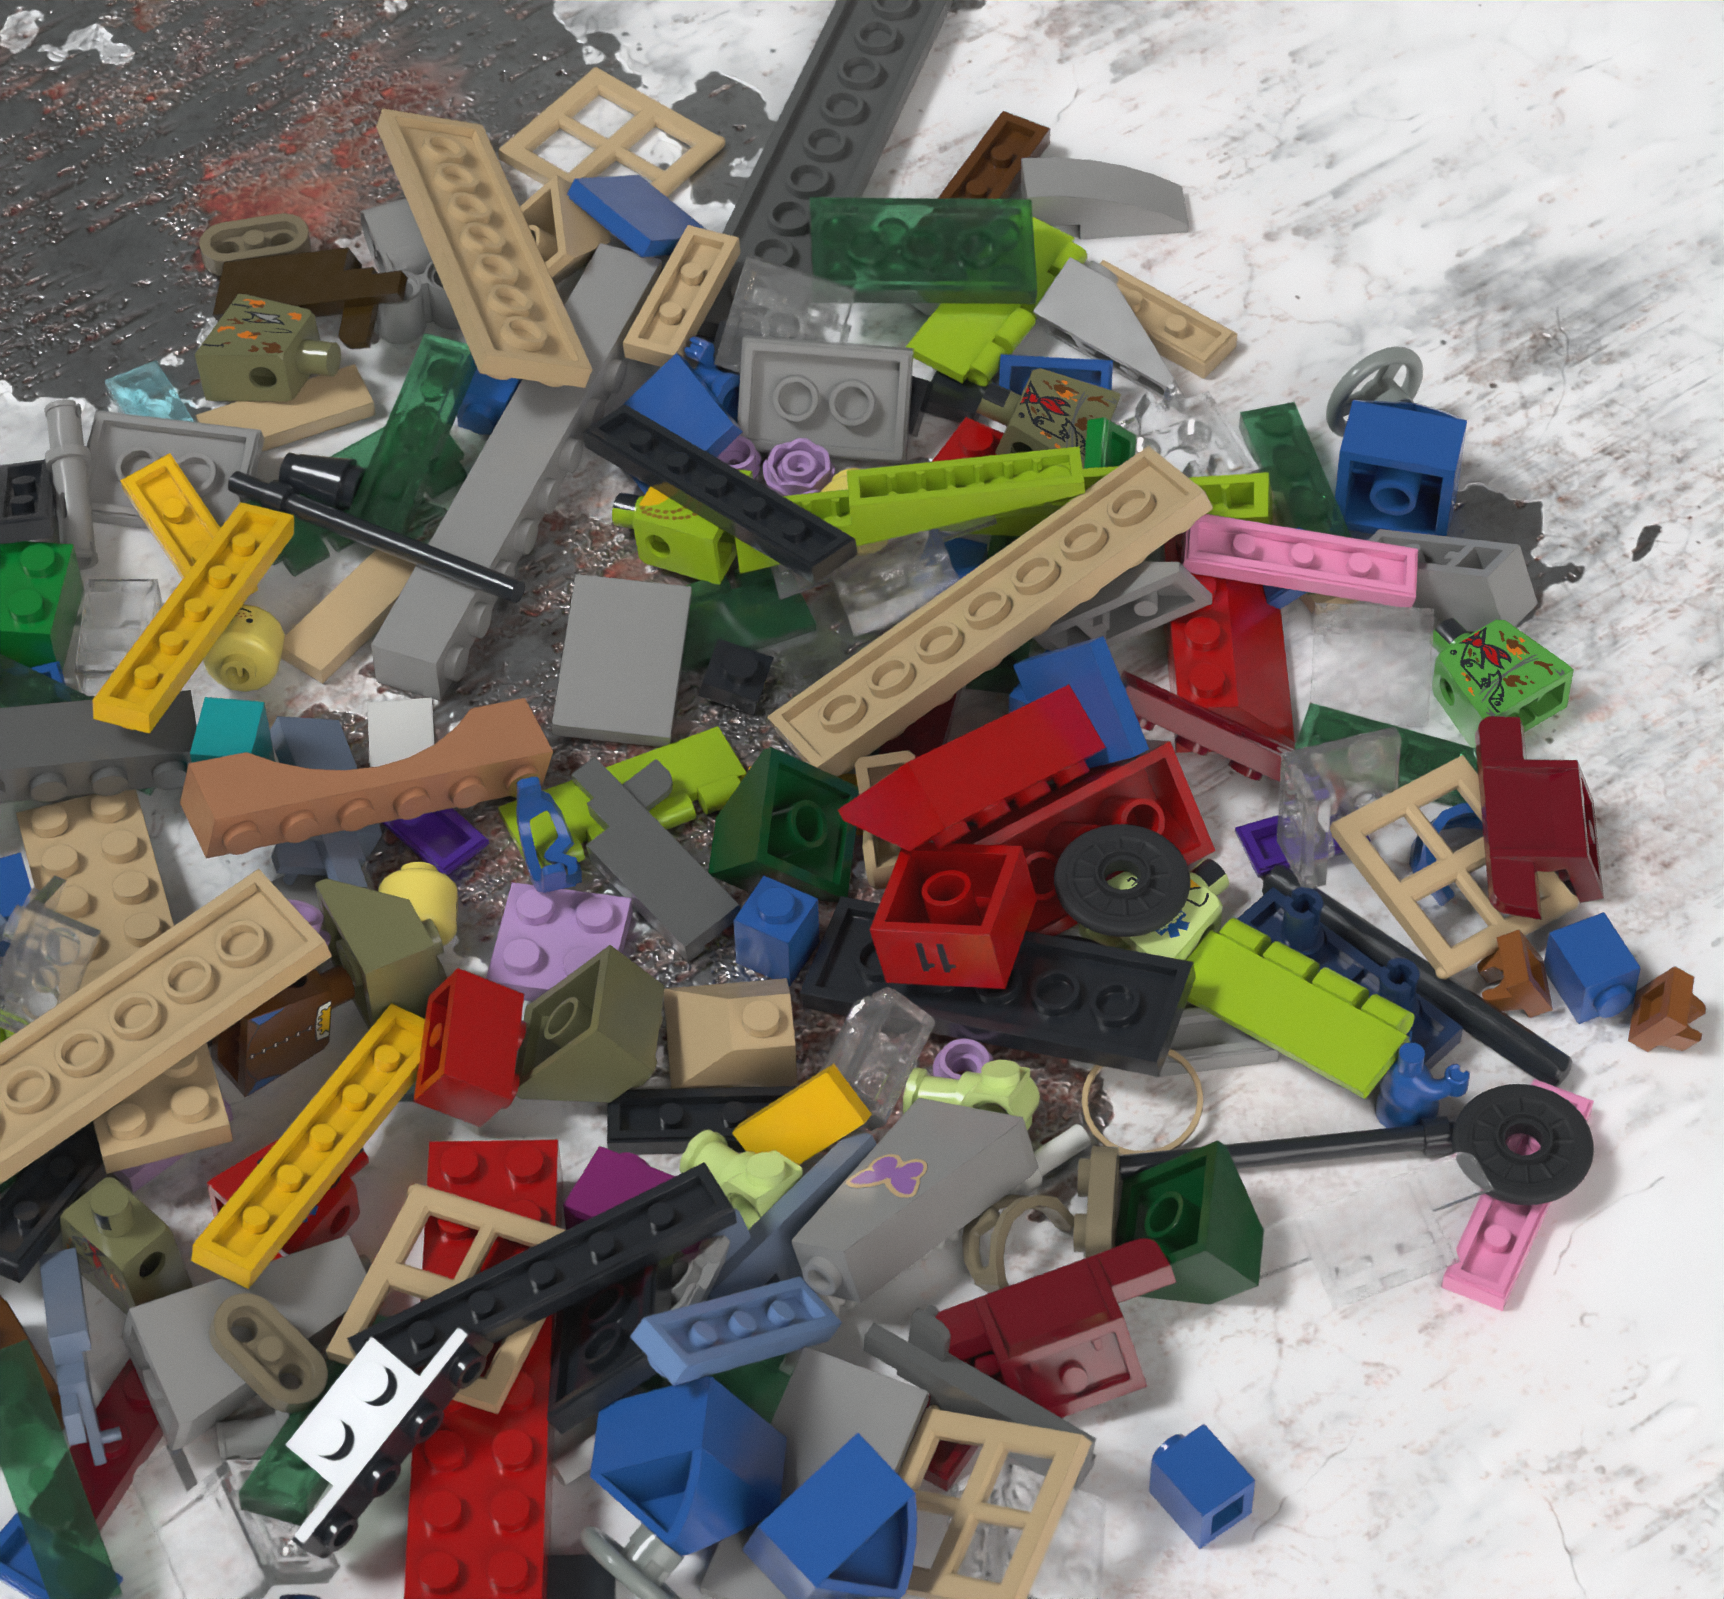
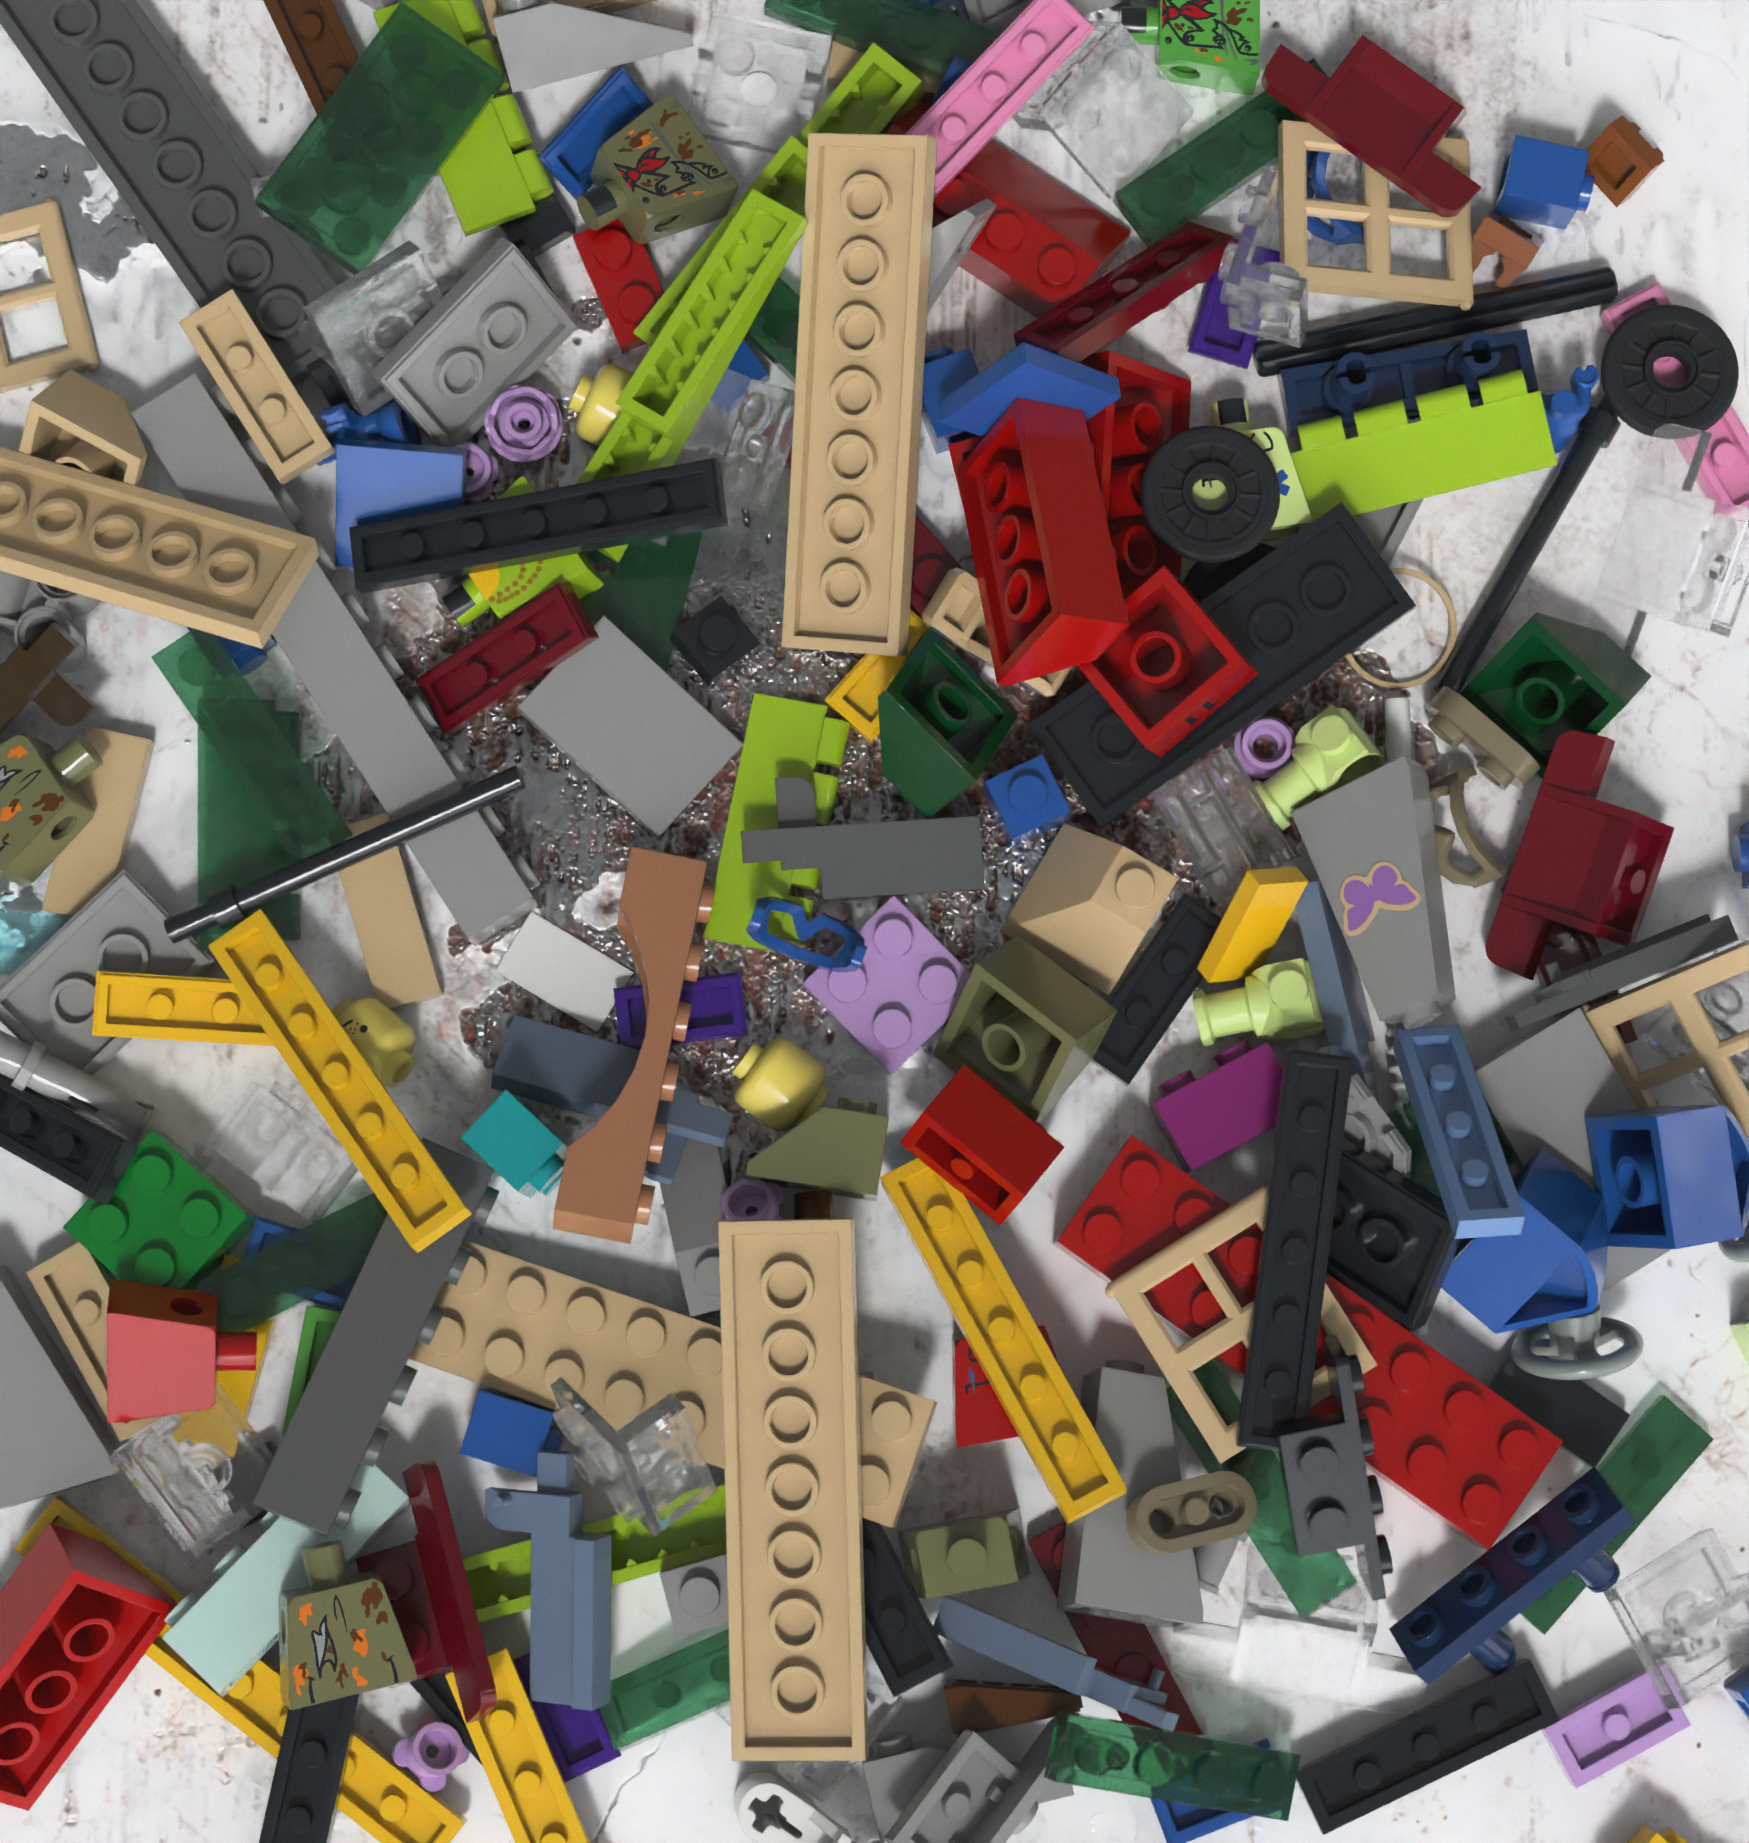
camera: 55 degrees left, 30 degrees up
black cone [279,452,369,513] -> none
blue tile [567,175,706,258] -> none
green tile [1084,417,1136,469] -> none
none -> dark red tile [415,582,599,734]

